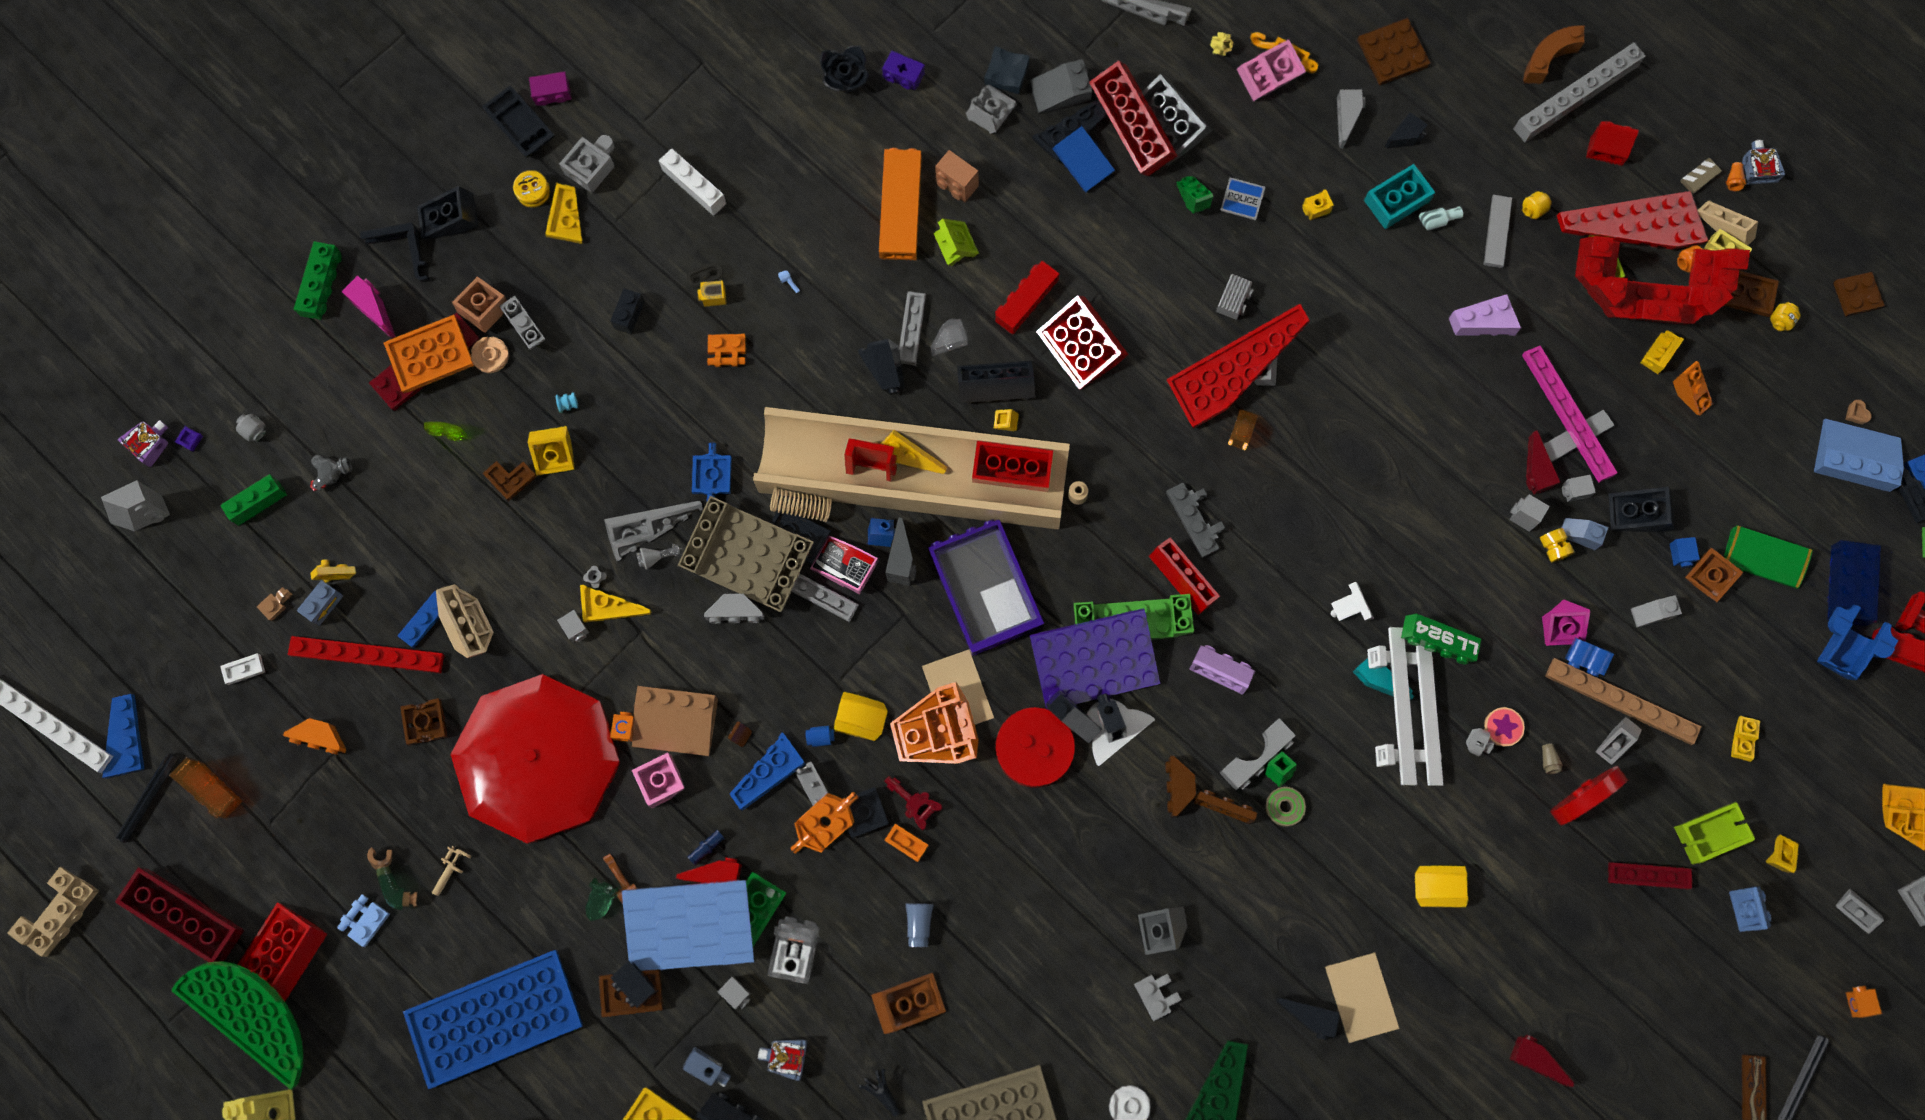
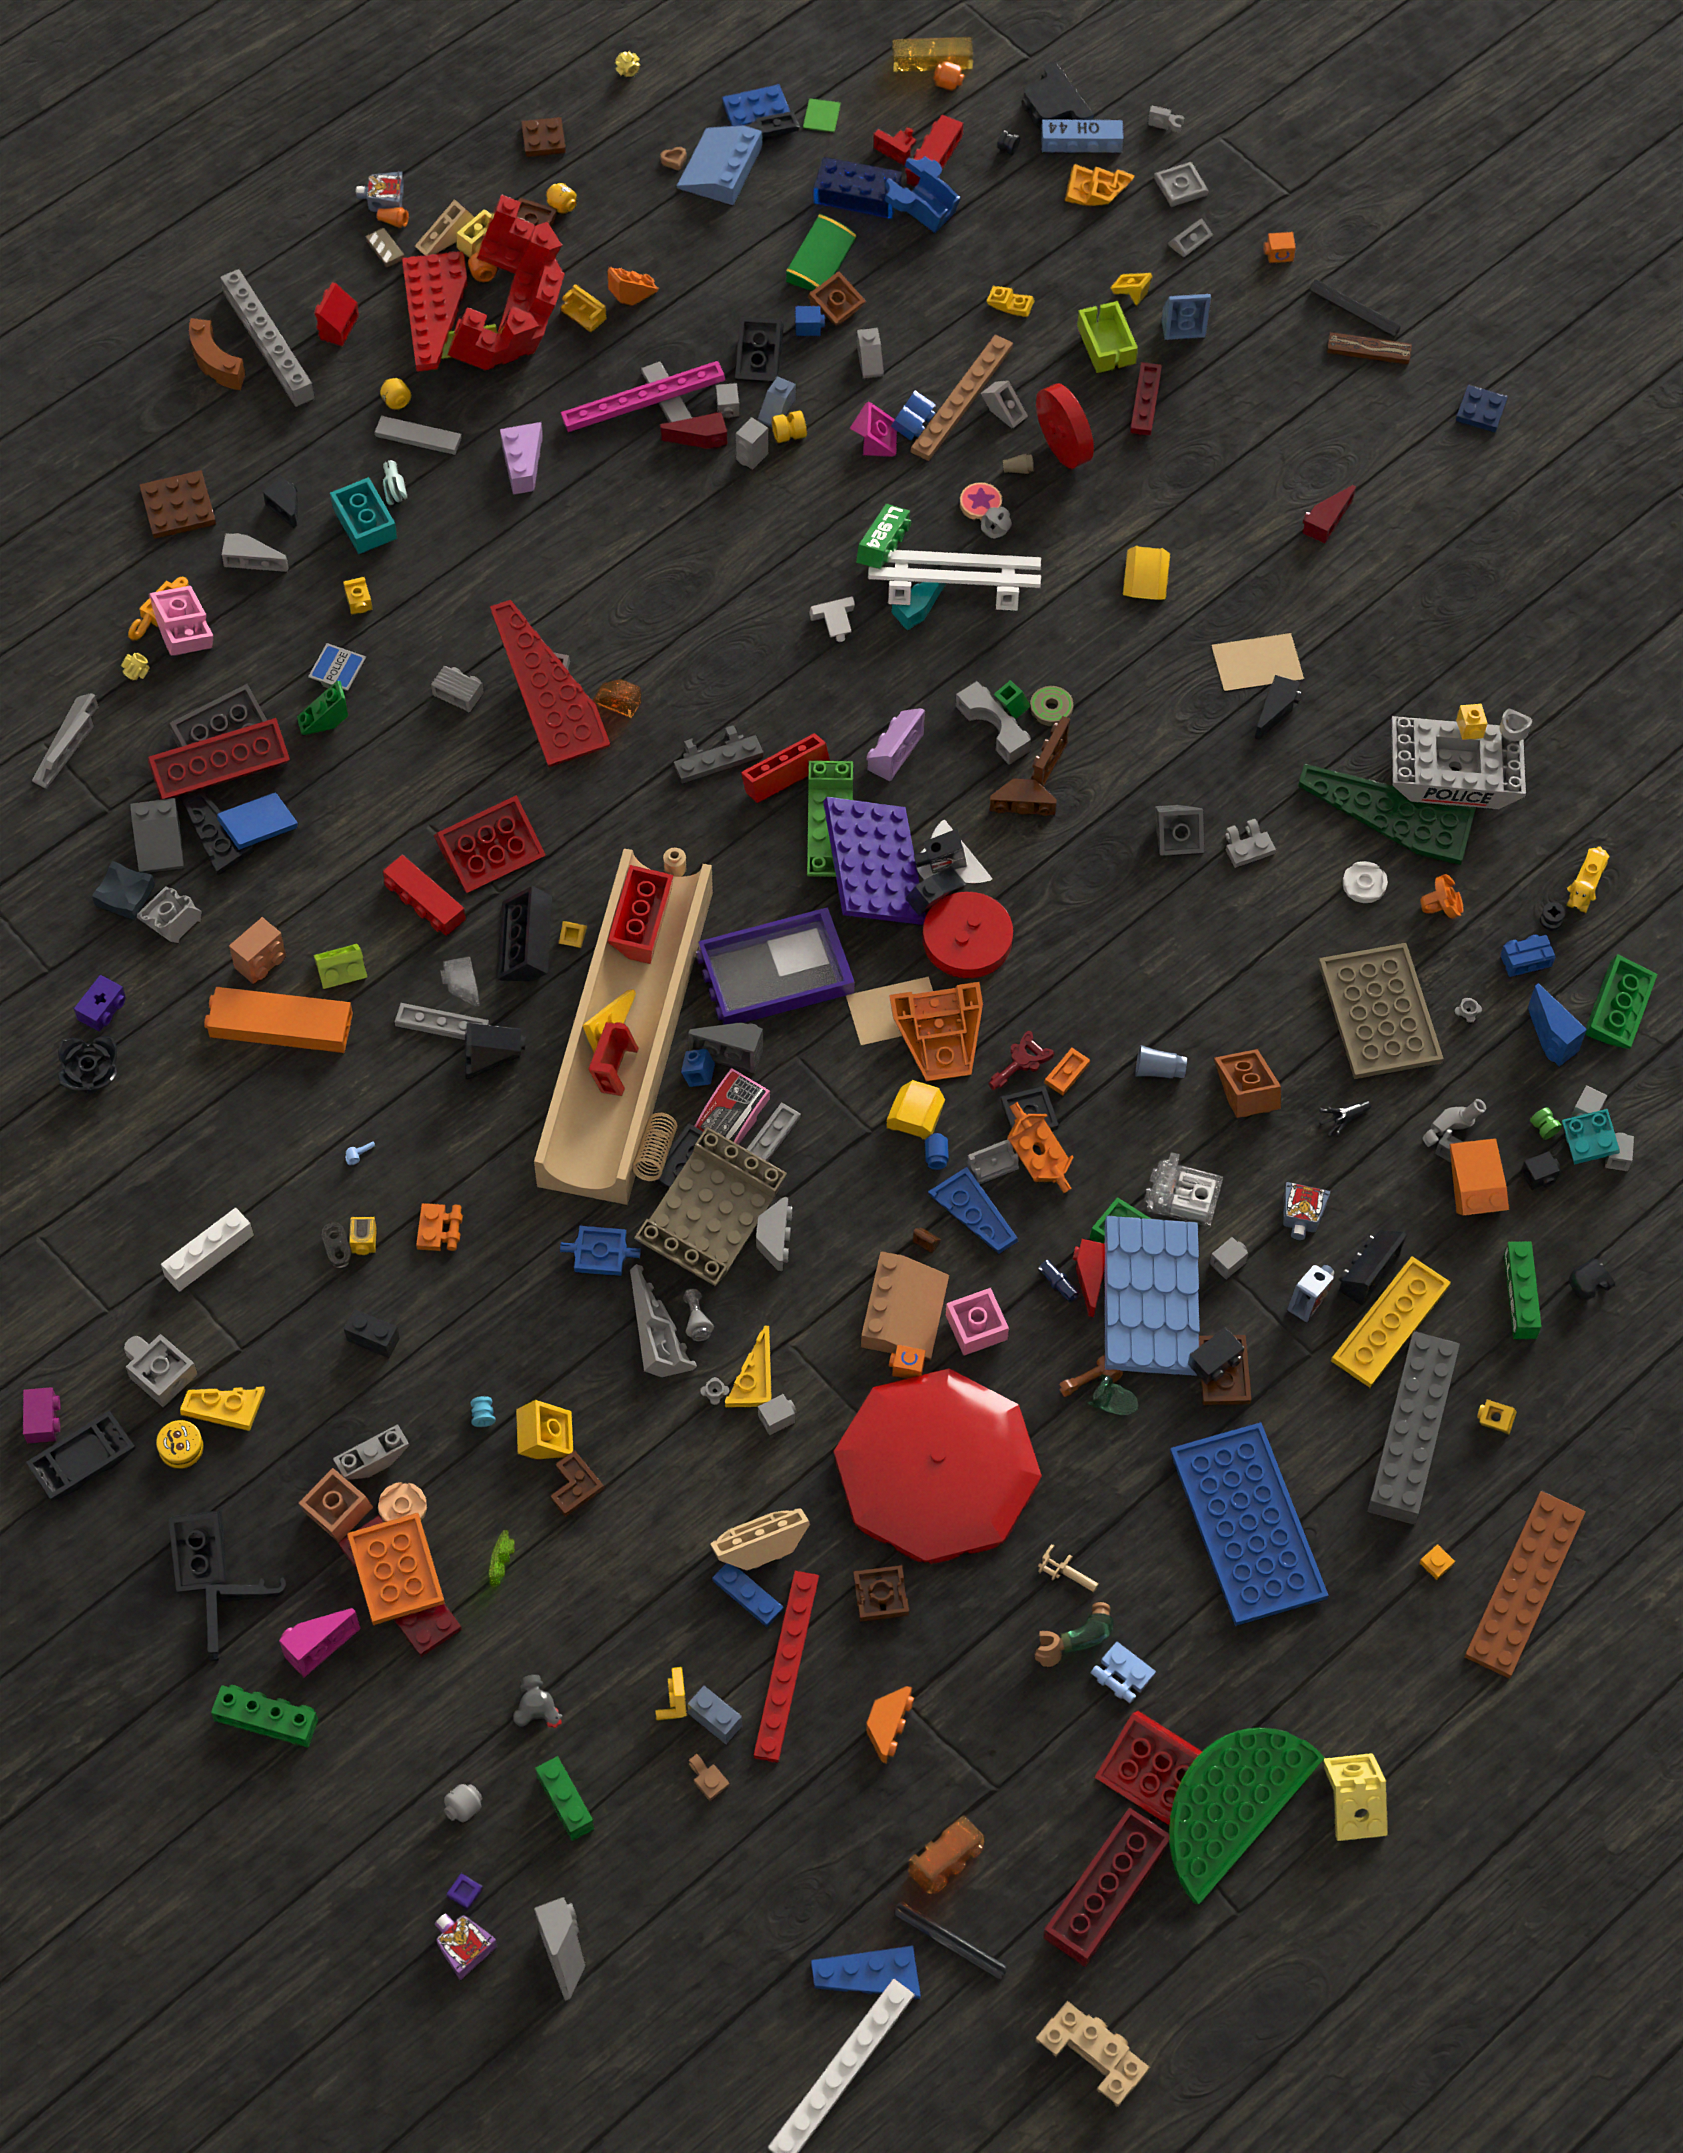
camera: 90 degrees left, 15 degrees down
white plate [220,653,265,685] -> none

